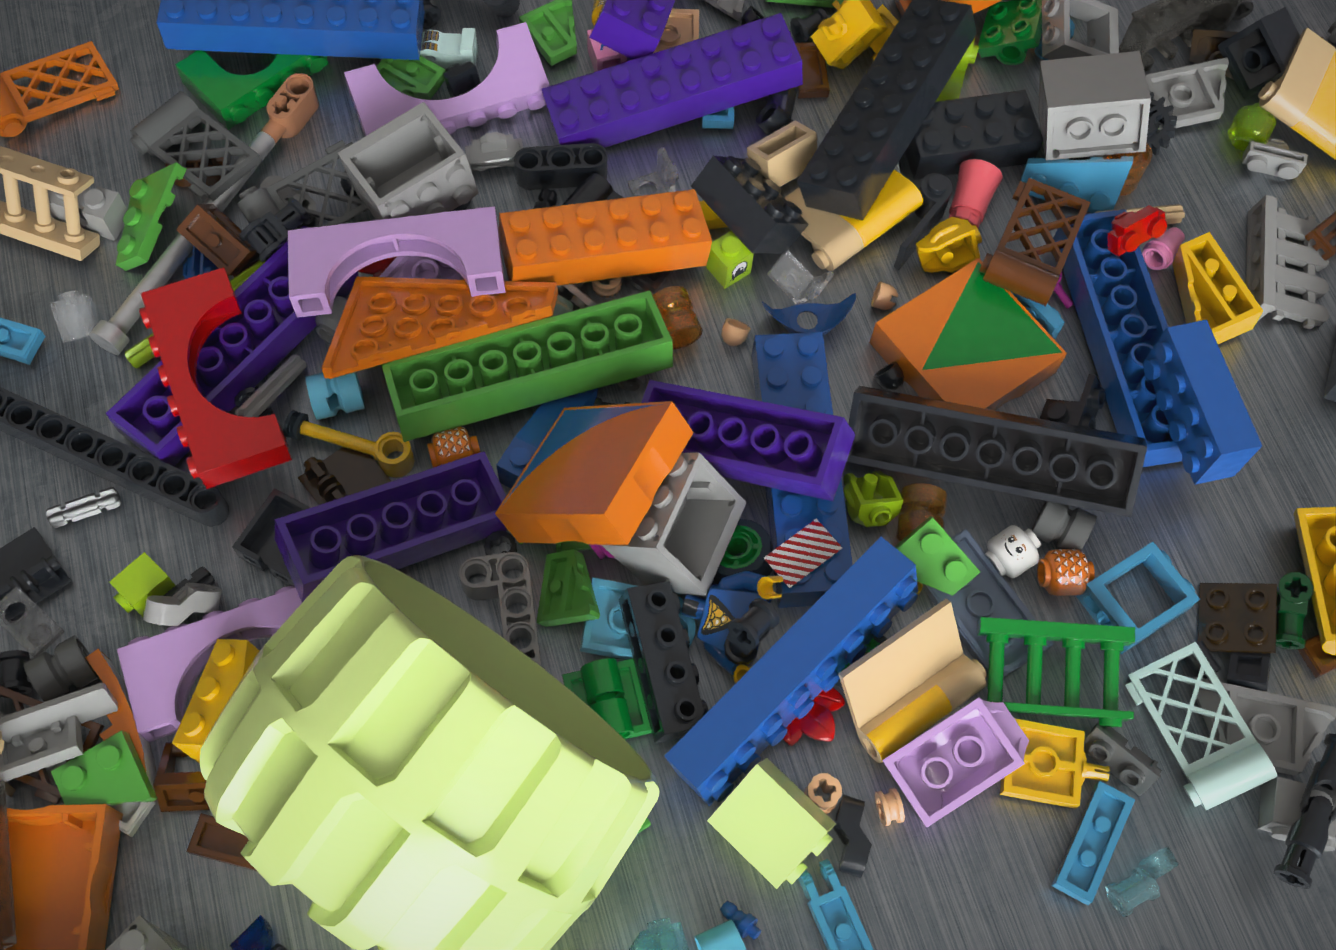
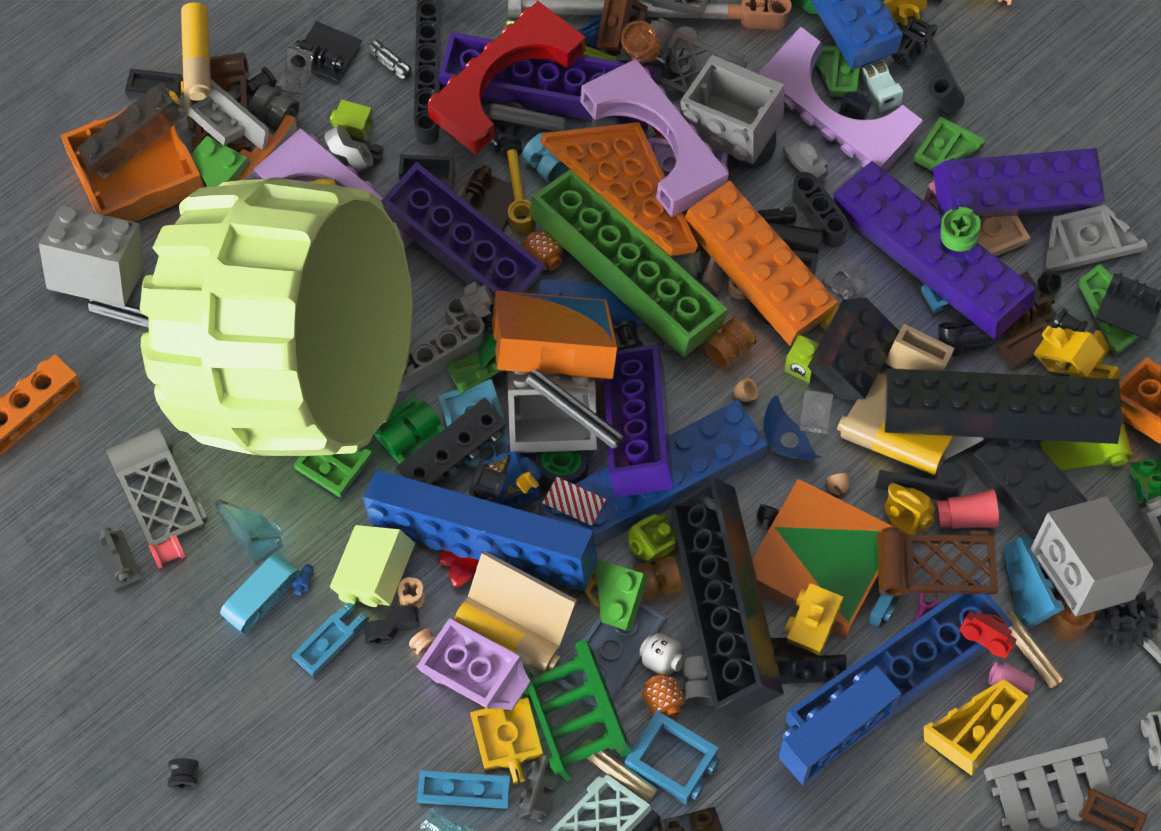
camera: 70 degrees right, 0 degrees up
none -> light grey gear [460,282,494,319]
none -> green sticker [478,332,497,370]
none -> axle [526,368,624,449]
none -> tan axle [580,739,657,803]
none -> clear orange wheel [621,20,661,63]
none -> yellow brick [784,583,843,656]
none -> bright green wheel [940,207,981,252]

